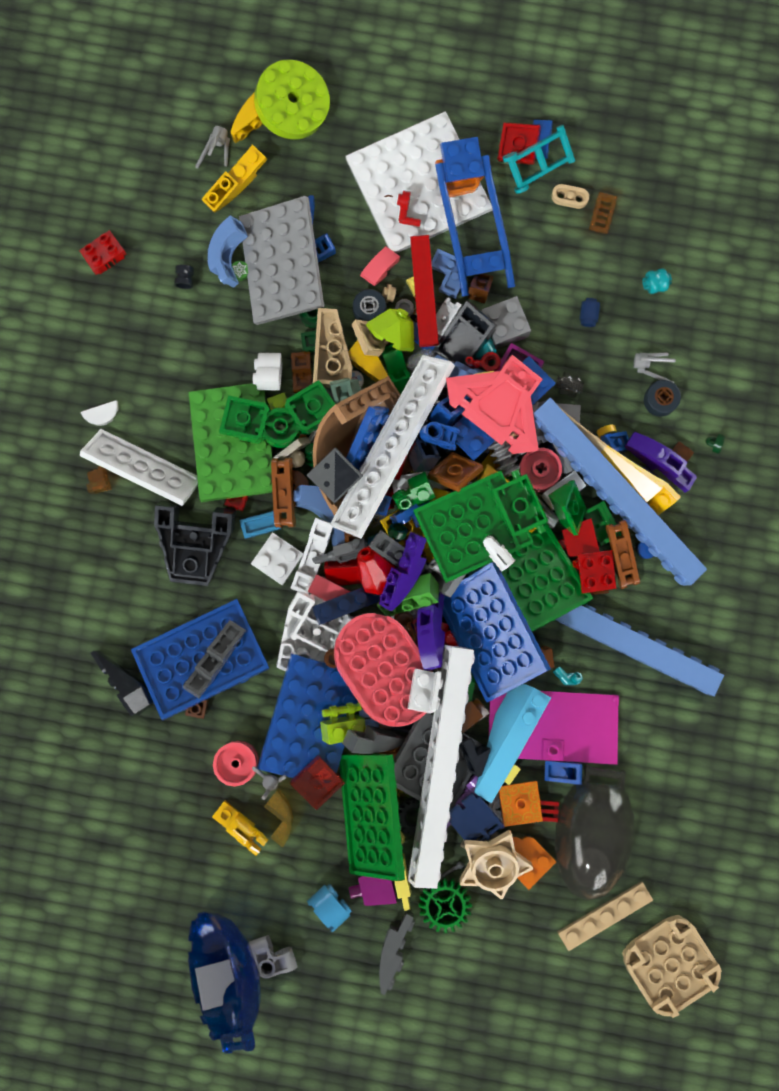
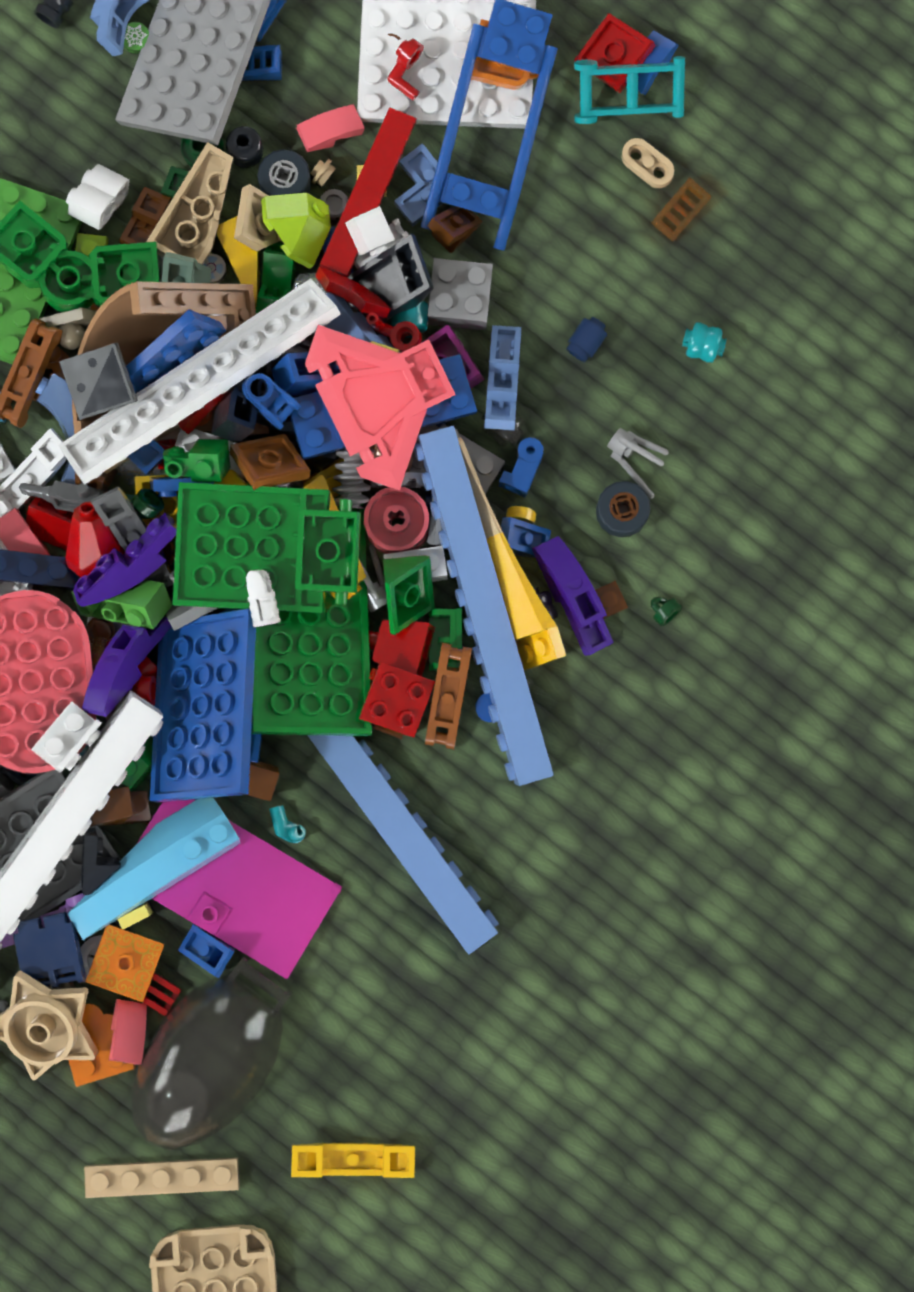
camera: 25 degrees right, 0 degrees up
none -> coral slope [109,999,147,1065]
none -> black piece [226,126,264,168]
none -> yellow slope [291,1143,415,1178]
none -> red tile [315,267,391,318]
none -> white brick [345,206,395,257]
none -> medium blue slope [484,325,521,430]
none -> blue leg [499,437,544,498]

